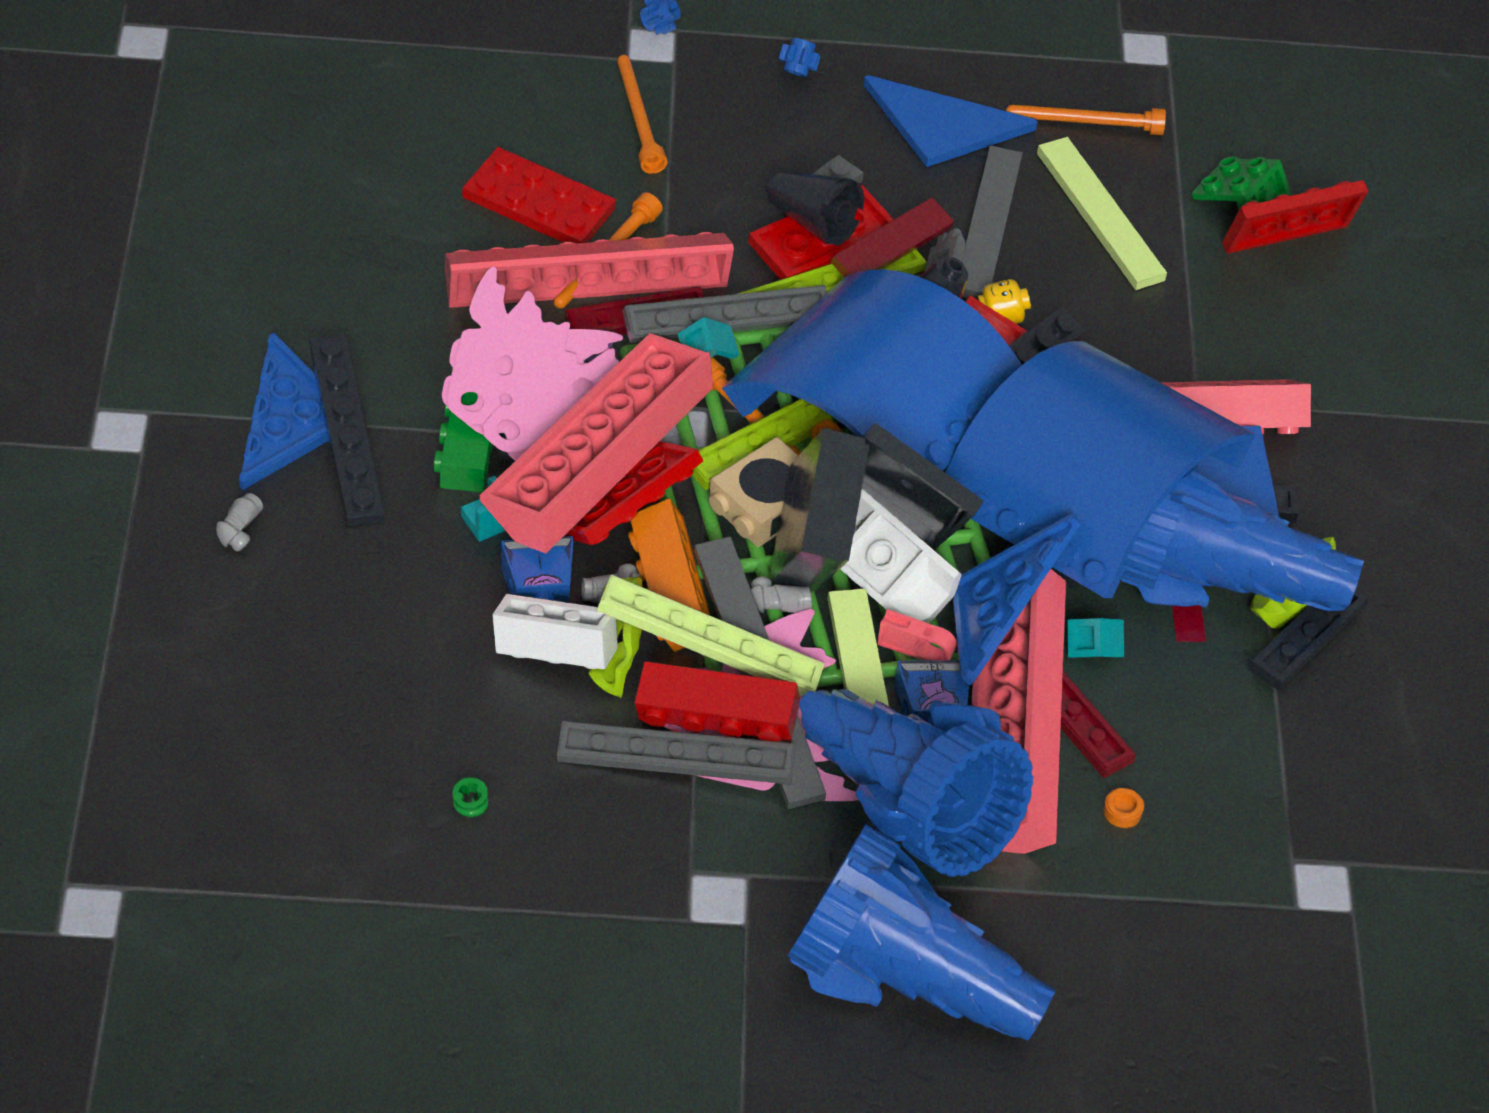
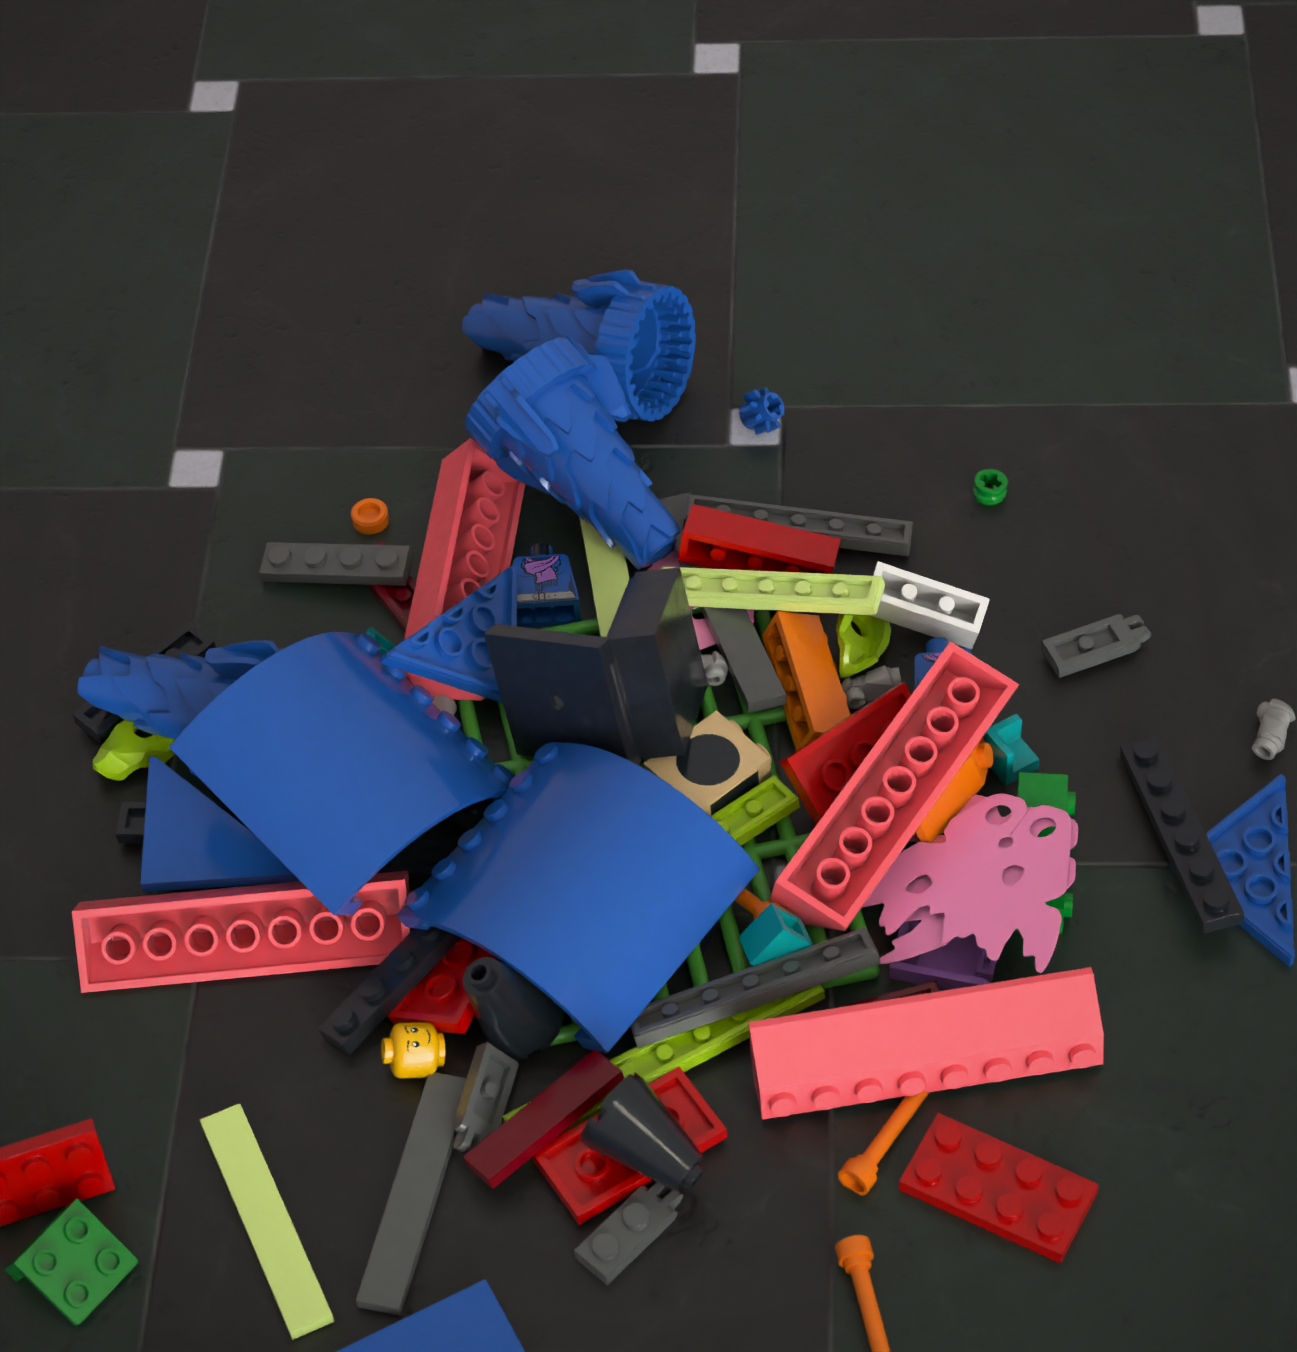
camera: 170 degrees left, 0 degrees up
coral piece [877,609,957,661] -> none
none -> dark grey plate [259,542,414,586]
none -> blue gear [739,387,785,435]
none -> dark grey hinge [1041,614,1151,678]

